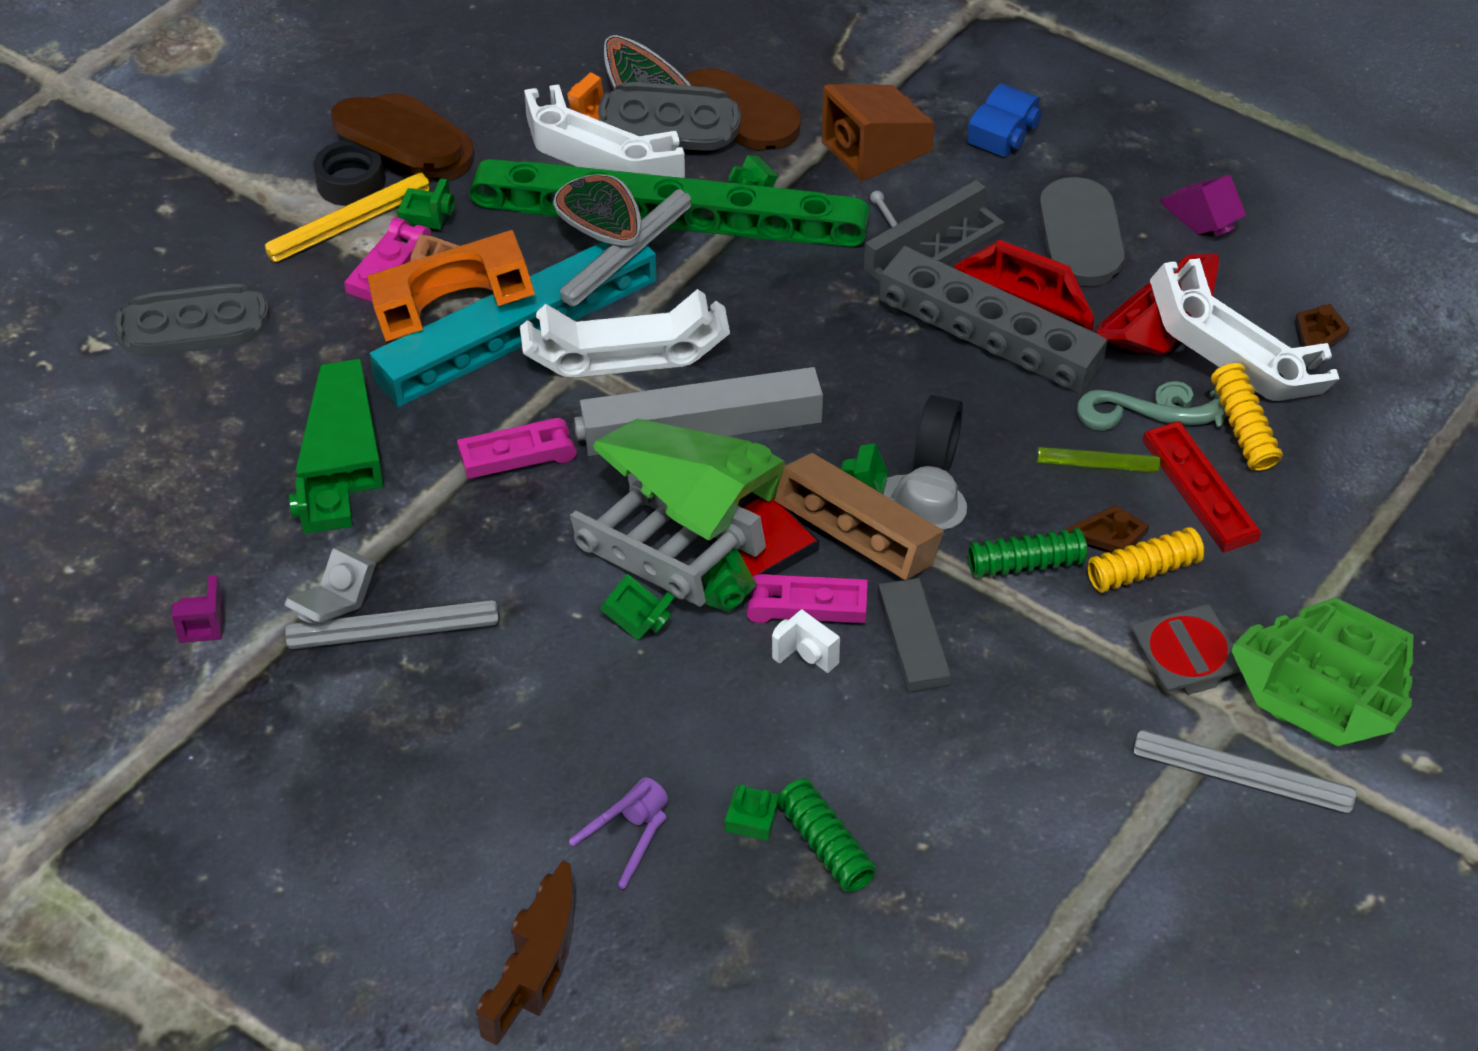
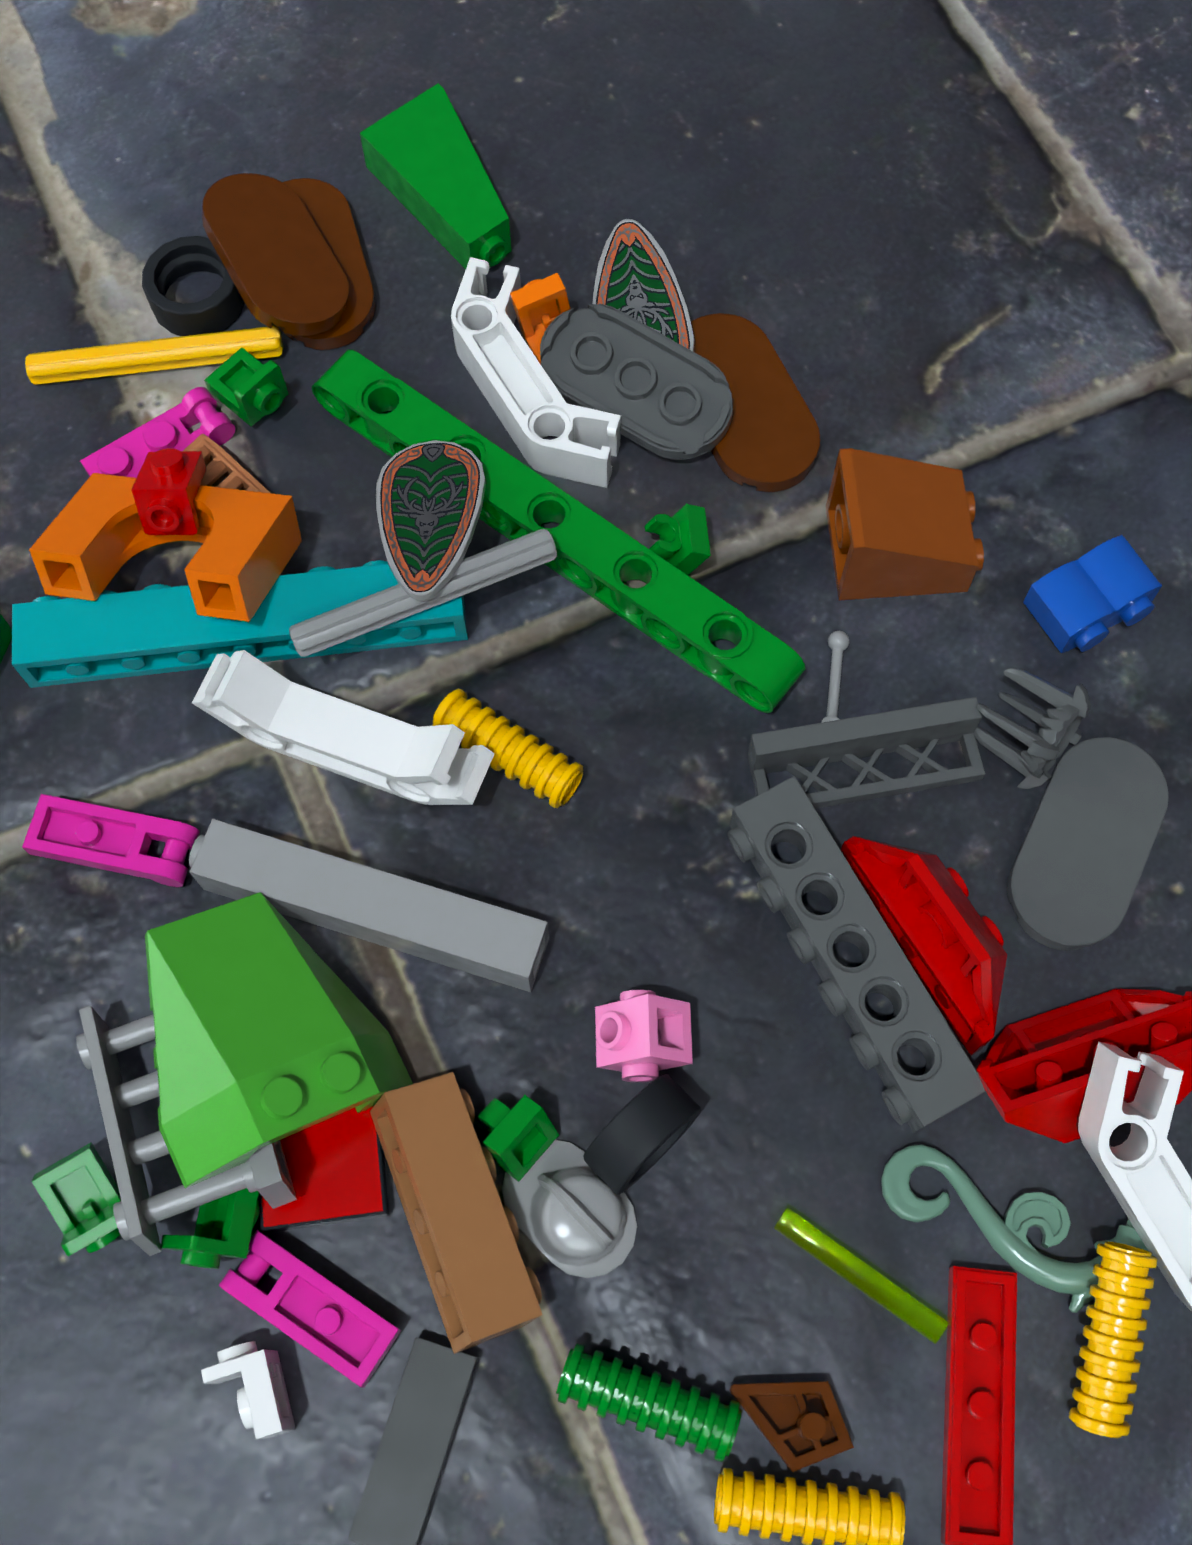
camera: 30 degrees right, 20 degrees up
none -> red bracket [131,448,206,535]
none -> green slope [360,83,512,270]
none -> yellow piece [432,688,583,808]
none -> bright pink brick [595,990,693,1082]
none -> dark grey piece [974,668,1091,789]

